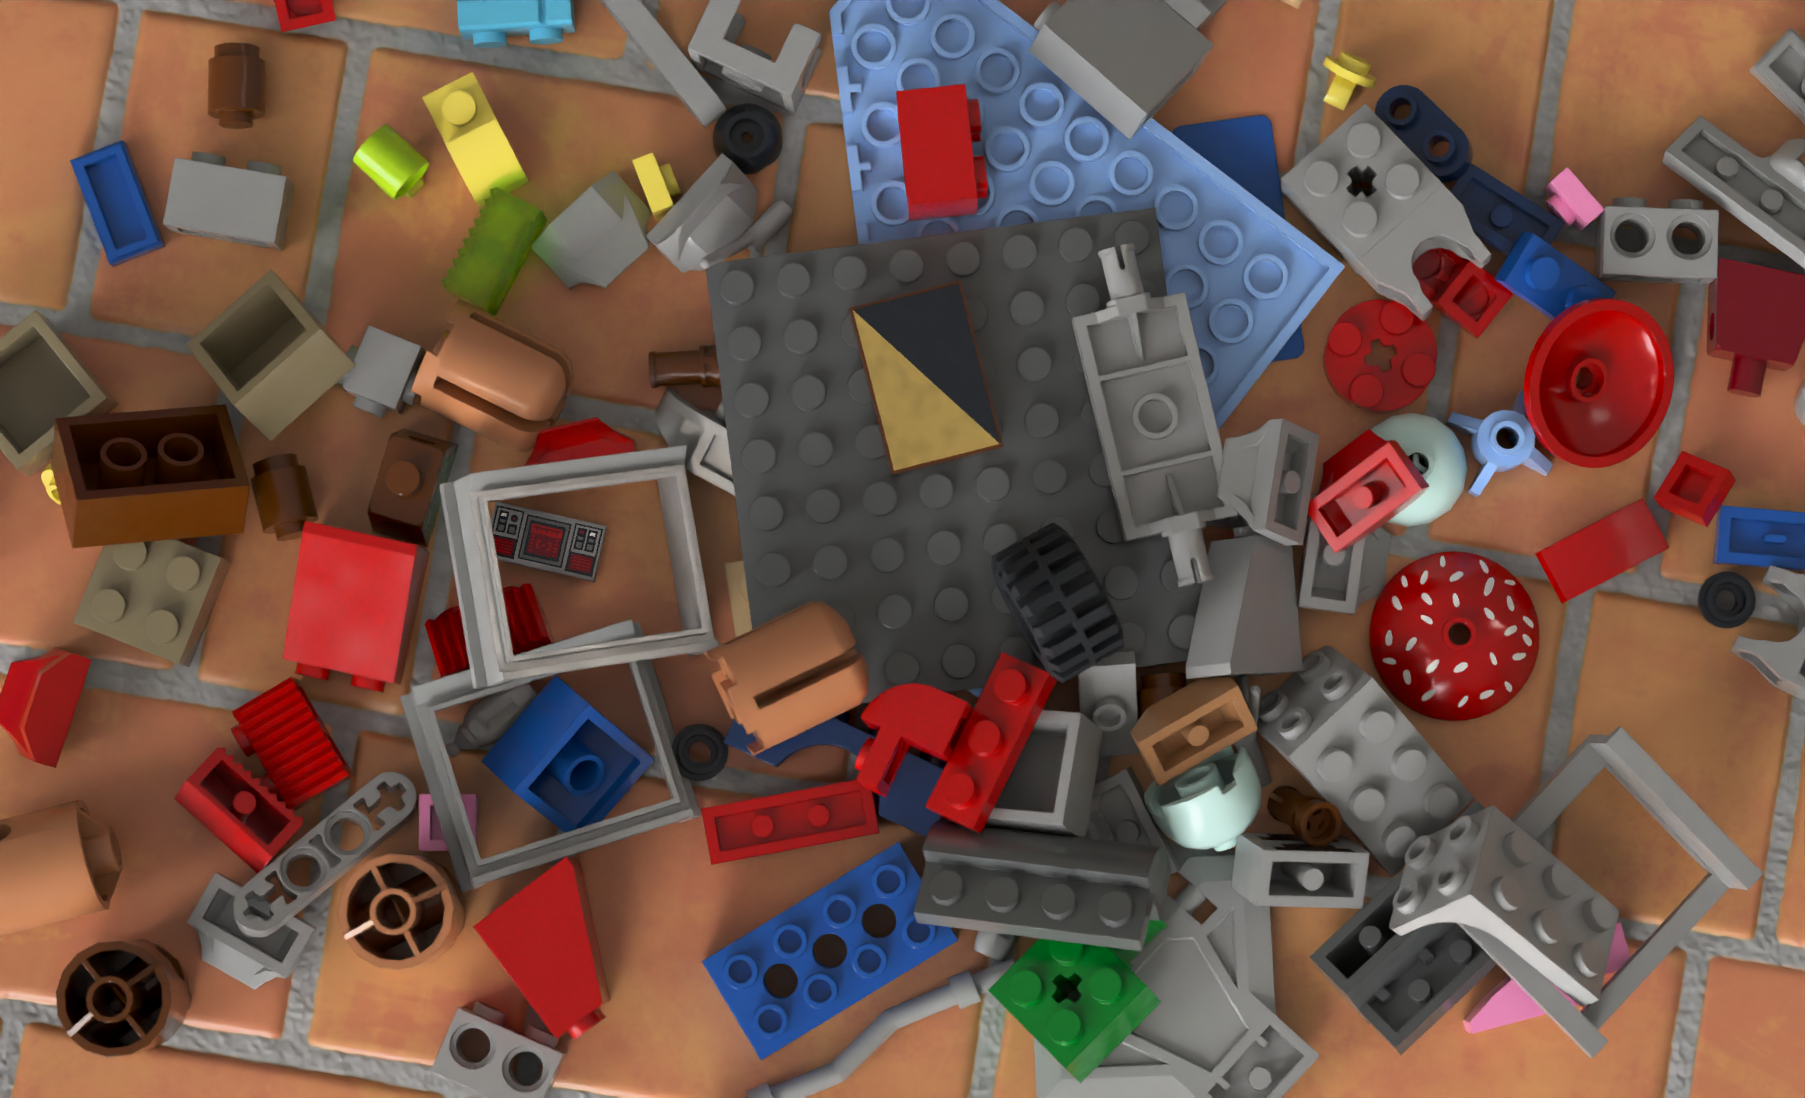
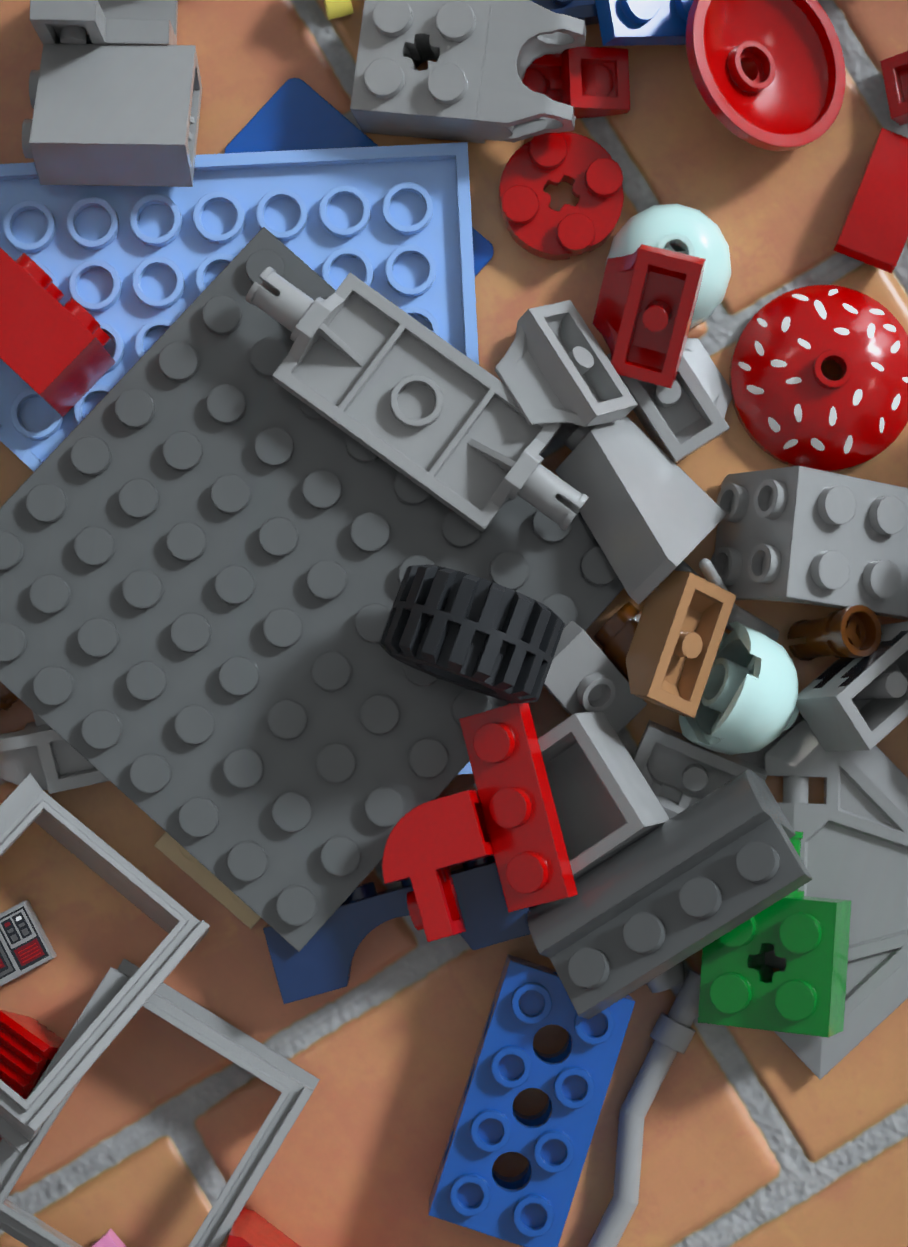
camera: 50 degrees left, 0 degrees up
light grey piece [446,683,537,757] -> none
blue slope [481,675,655,833] -> none
black plate [672,724,728,781] -> none
red plate [701,779,880,865] -> none
nougat cylinder [704,602,869,755] -> none
tile [849,280,1003,476] -> none
light blue brick [1445,391,1553,497] -> none

